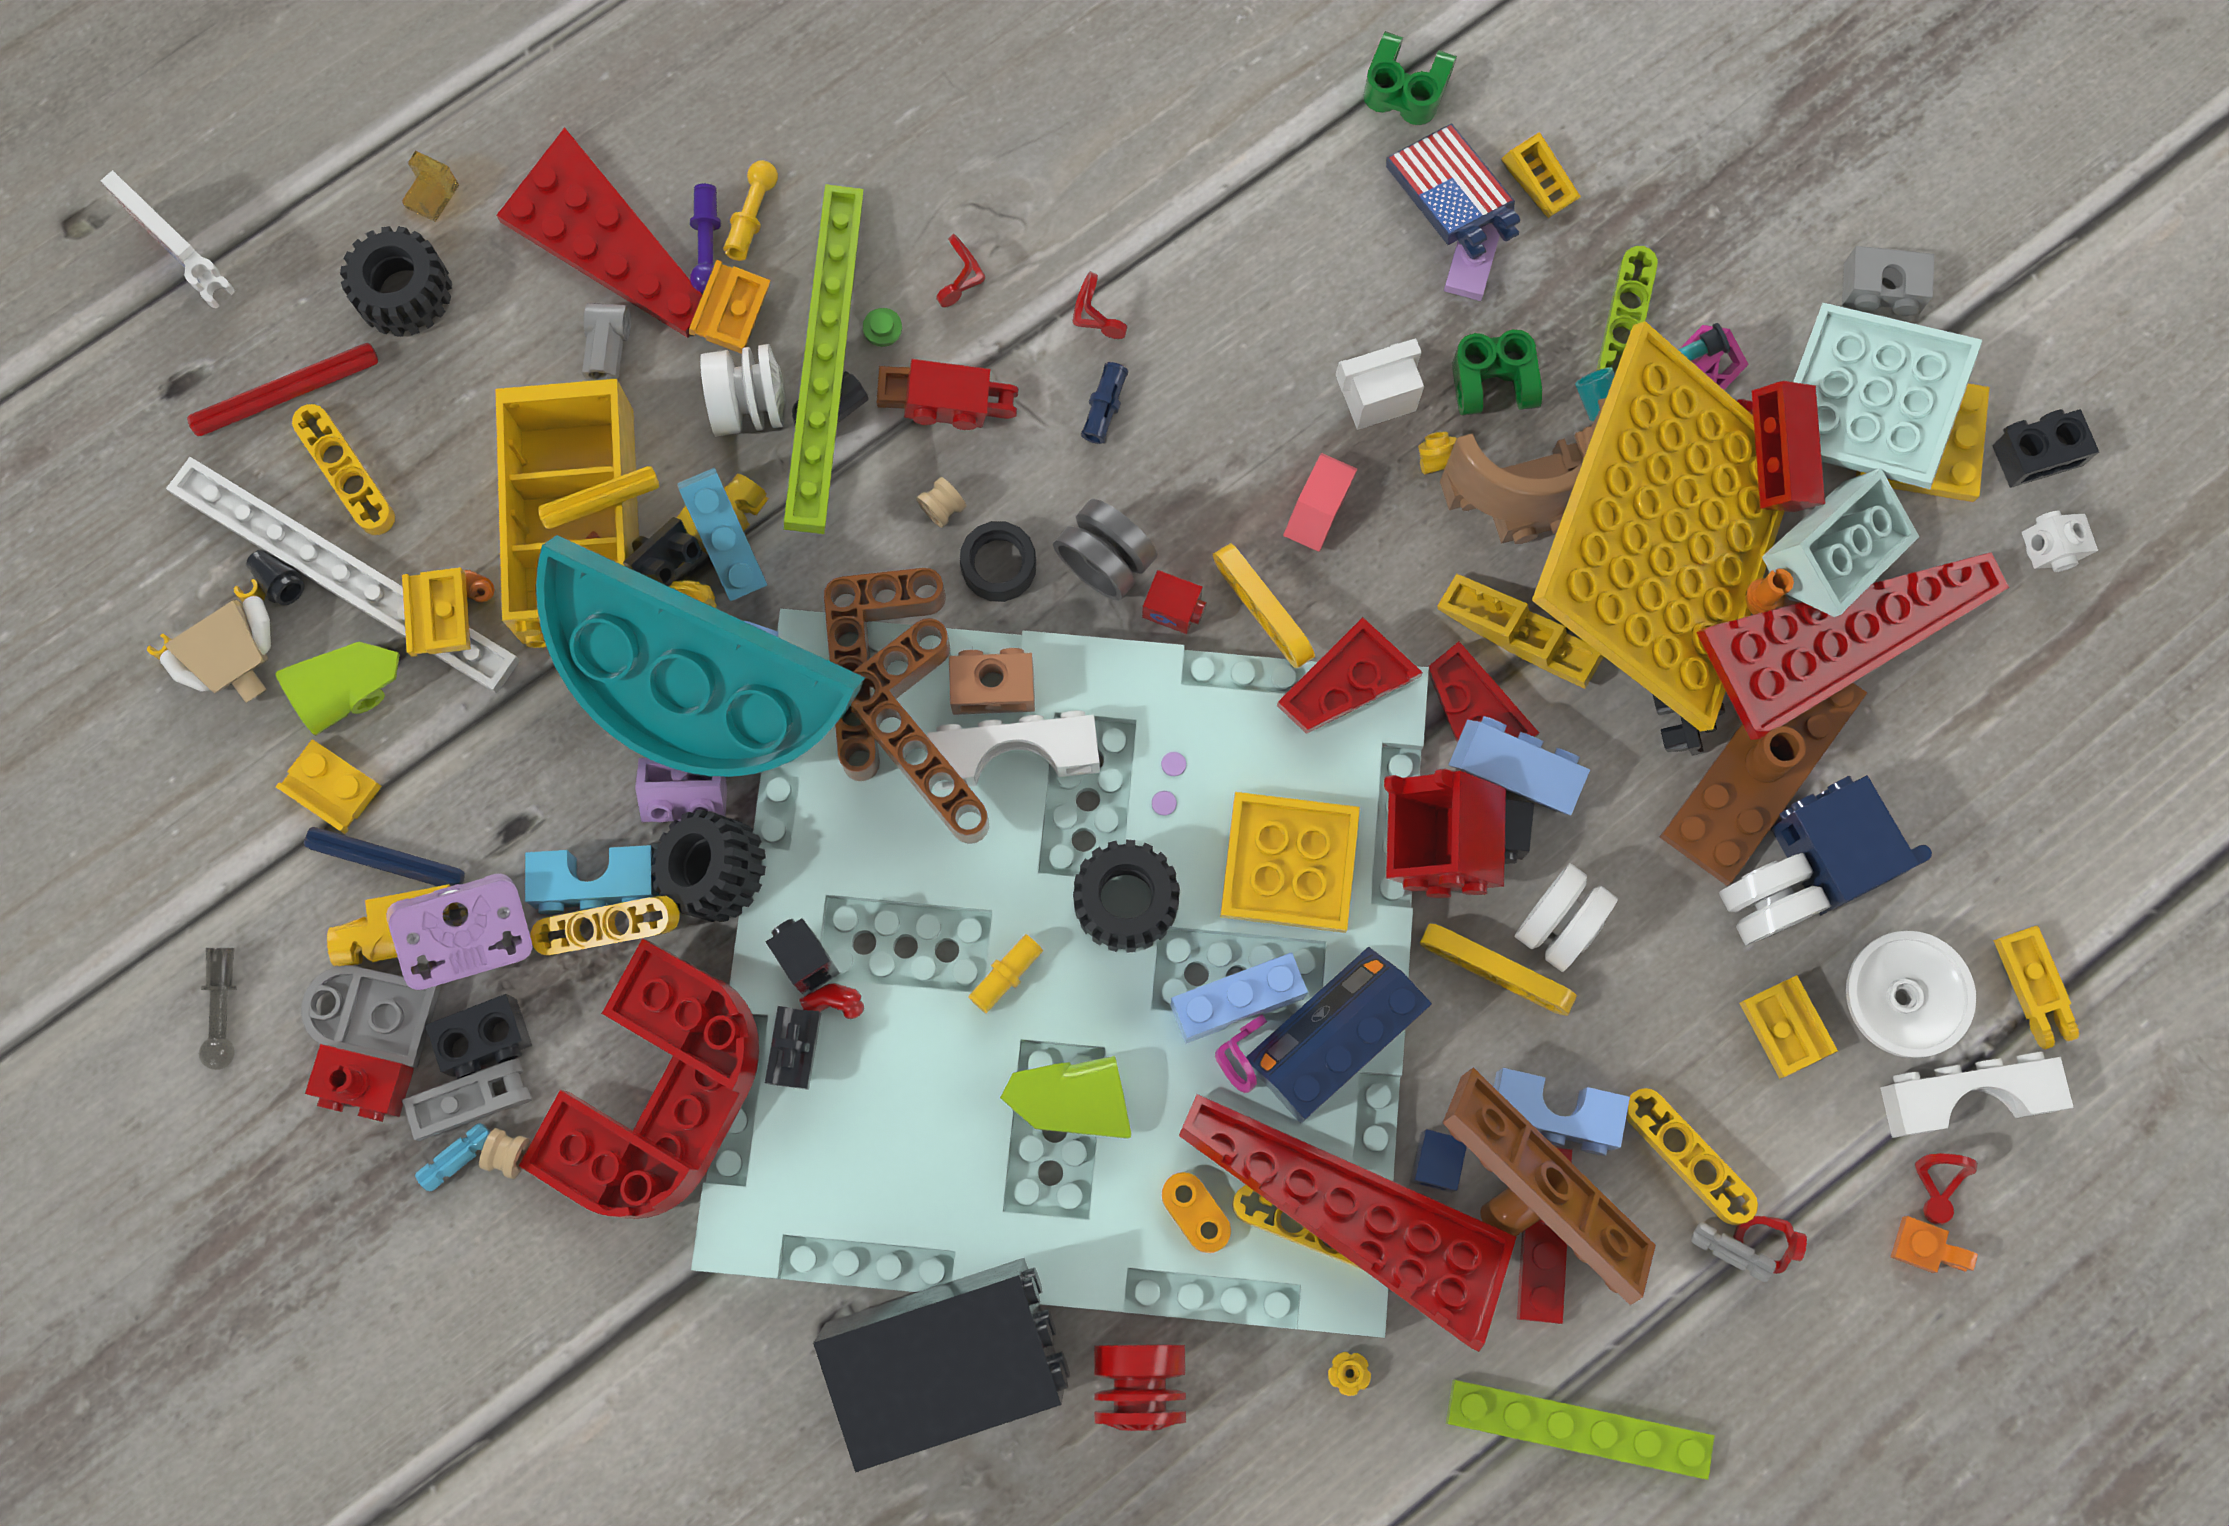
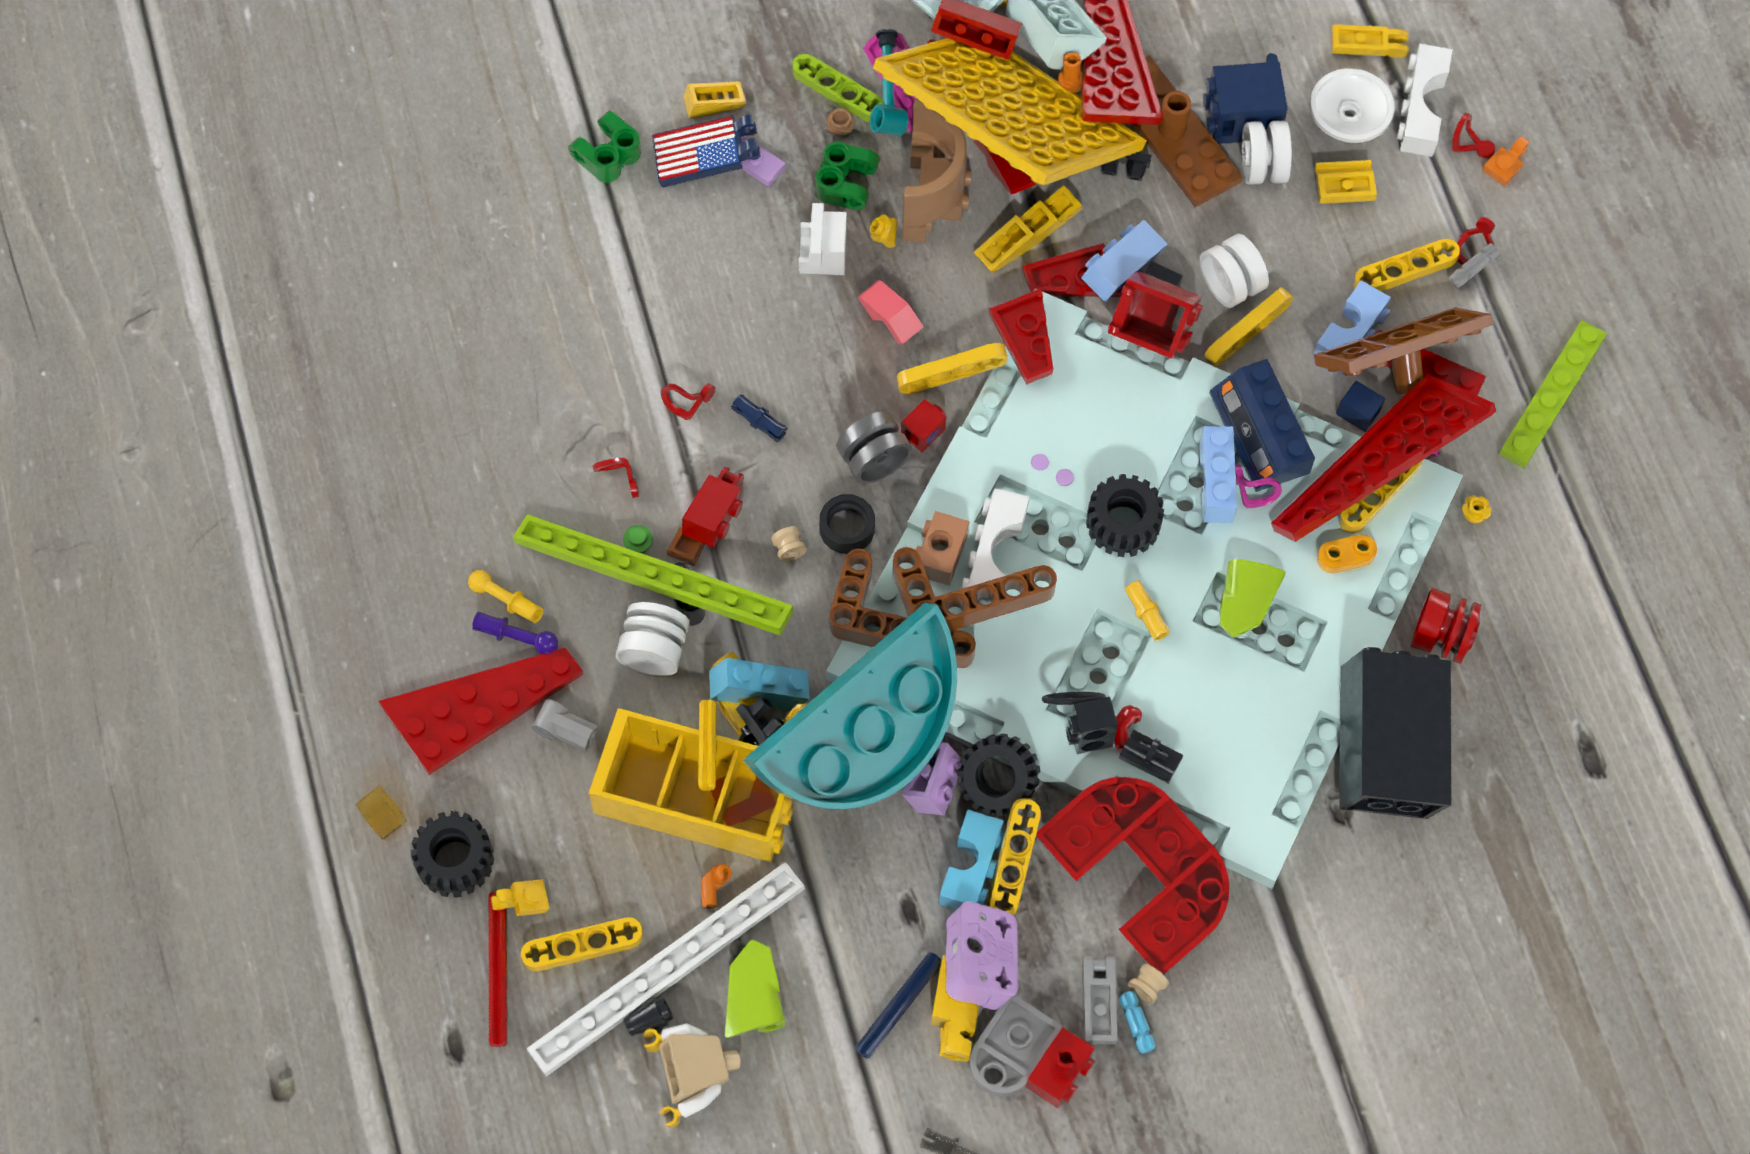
camera: 70 degrees left, 10 degrees down
white tile [100,170,235,308] -> none
yellow plate [276,739,382,834] -> none
yellow plate [402,567,471,657] -> none
black brick [425,994,532,1079] -> none
light orange plate [689,260,770,354] -> none
yellow plate [1220,792,1360,933] -> none
none -> yellow plate [491,879,550,916]
none -> medium nougat plate [826,109,854,136]
none -> black piece [1042,692,1106,705]

